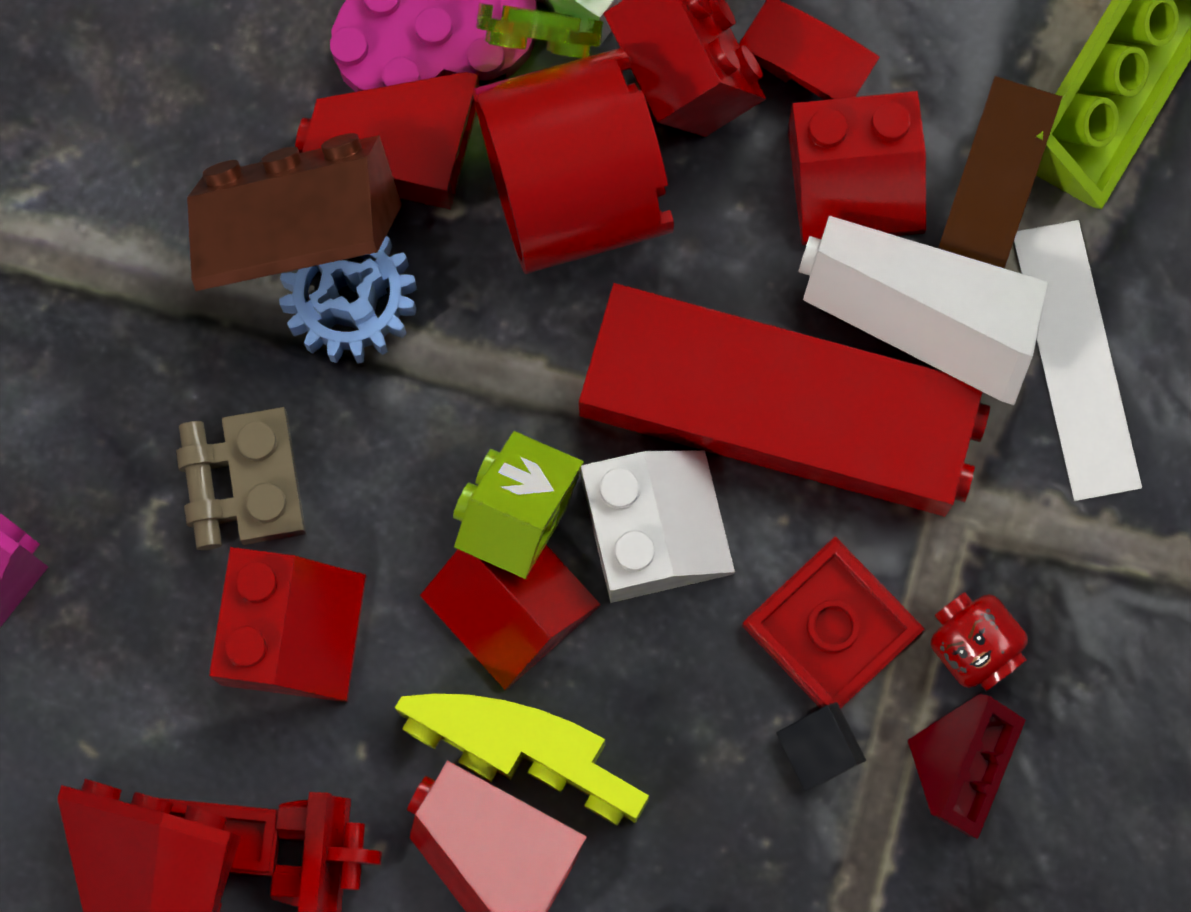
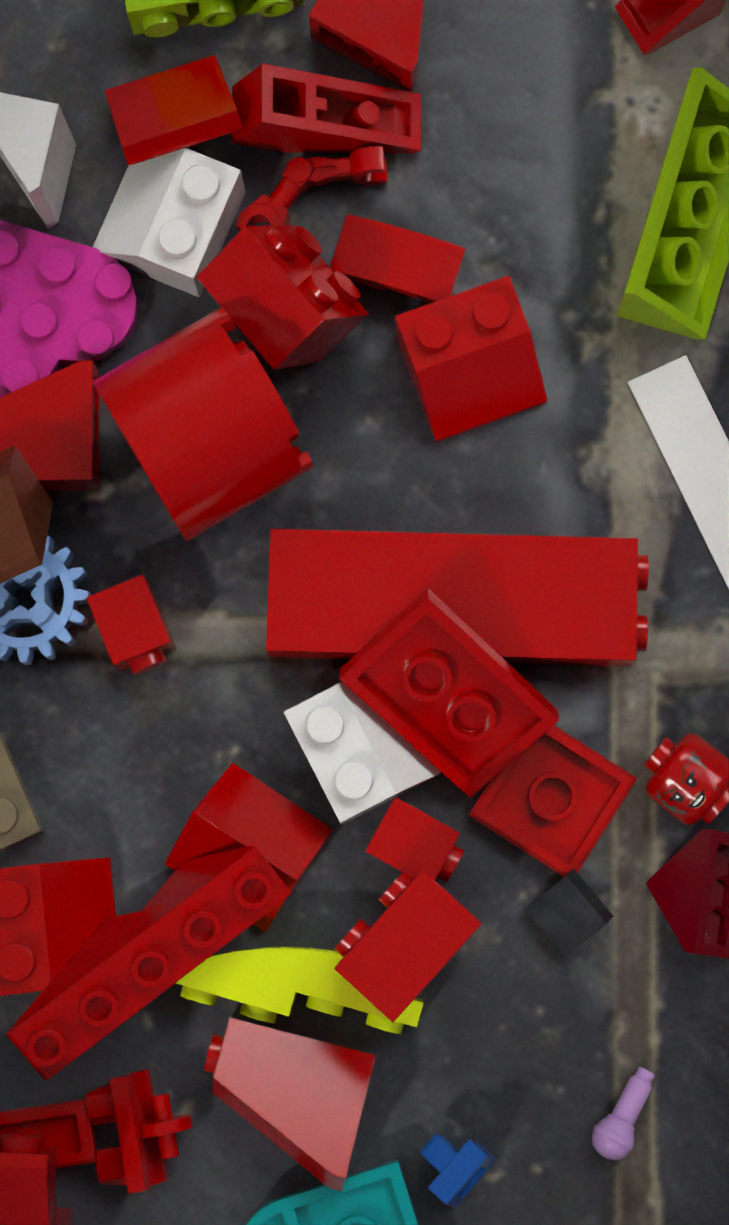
camera: 10 degrees left, 5 degrees up
lime brick [453,431,584,579] -> none
clear neon green plate [476,2,604,58] -> none
white slope [798,216,1048,405] -> none
reddish brown sticker [938,76,1063,269] -> none
none -> red slope [6,845,291,1080]
none -> red brick [86,574,176,675]
none -> red brick [334,870,482,1023]
none -> red plate [339,589,559,798]
none -> red brick [365,797,465,883]

